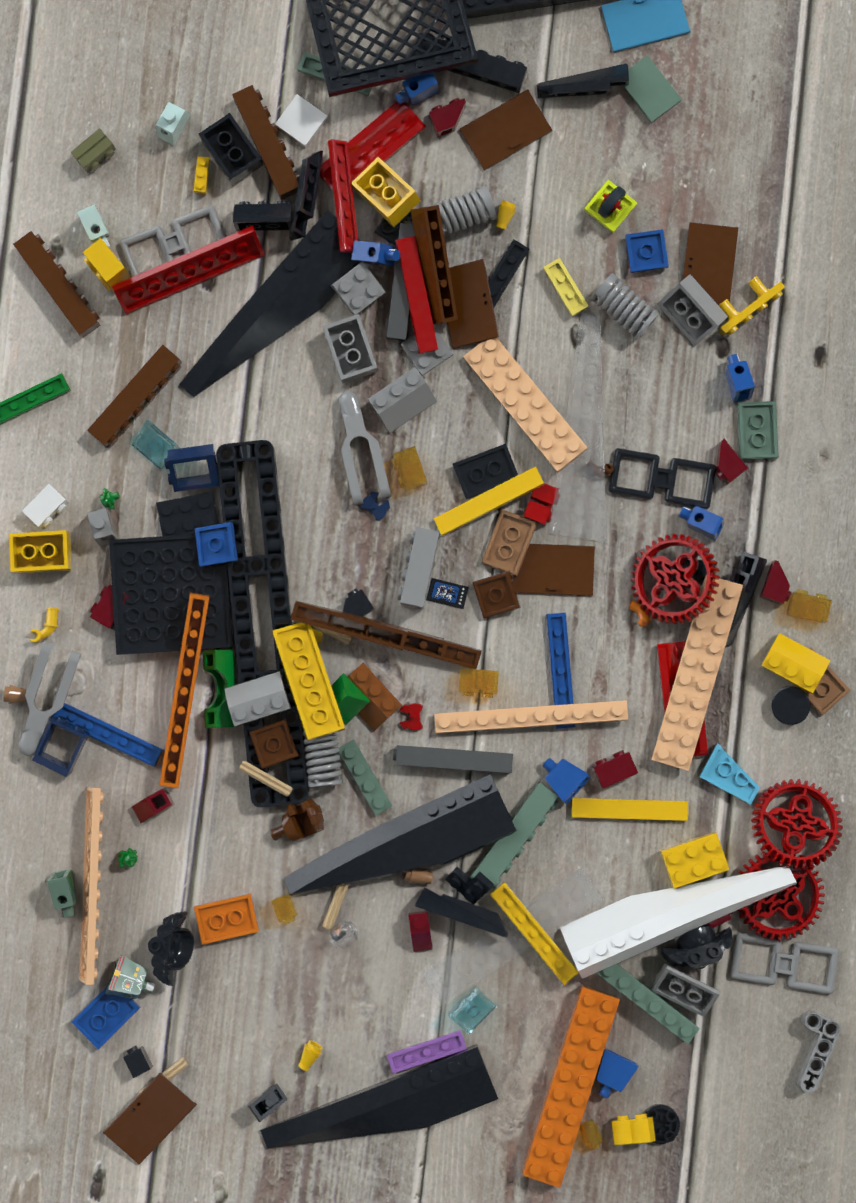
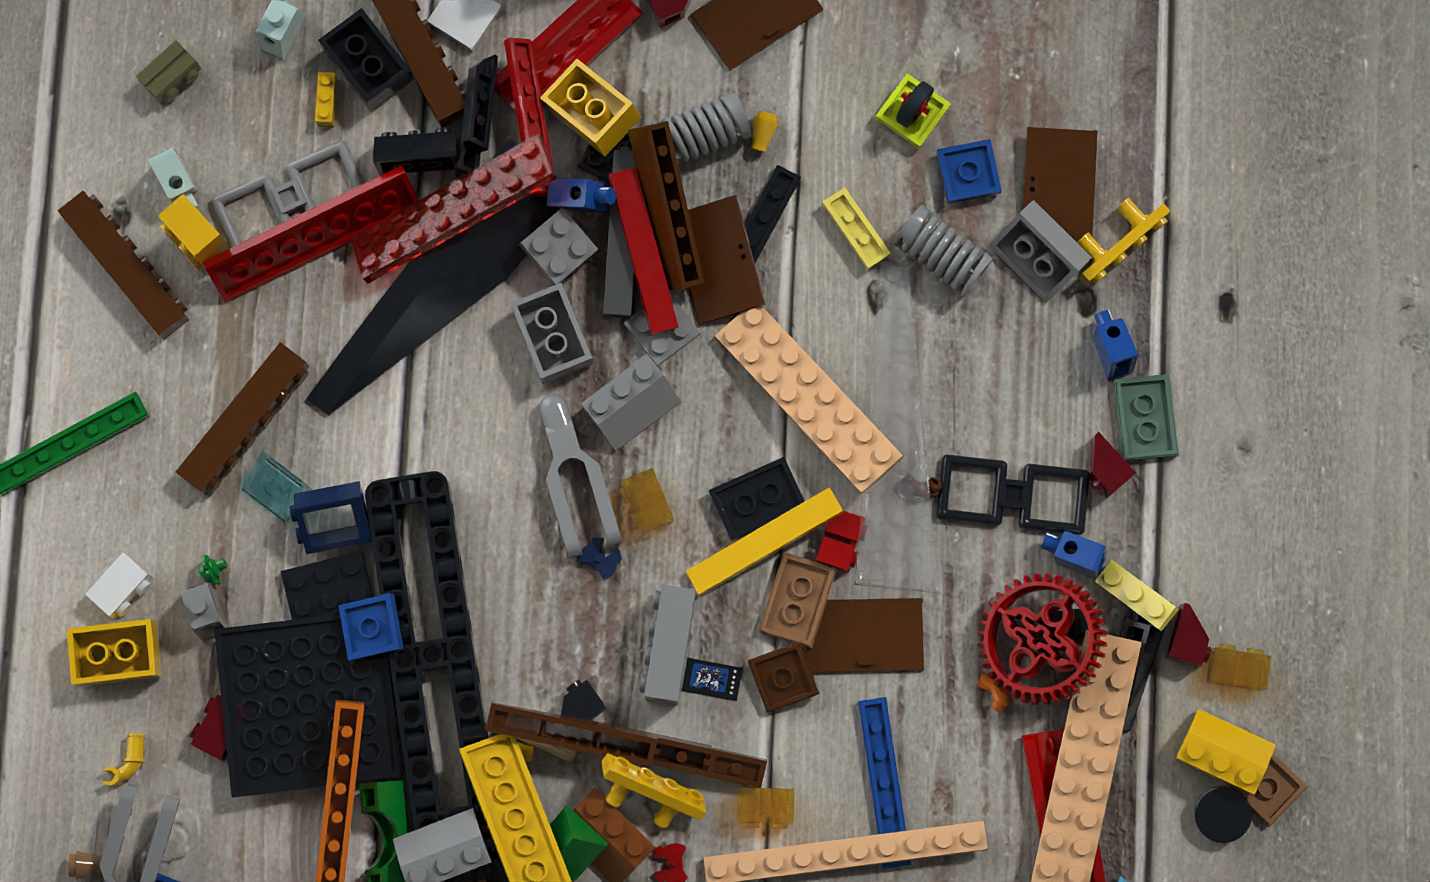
camera: 10 degrees left, 5 degrees down
none -> clear red plate [350,134,557,284]
none -> yellow plate [602,753,706,828]
none -> light yellow plate [1095,559,1178,632]

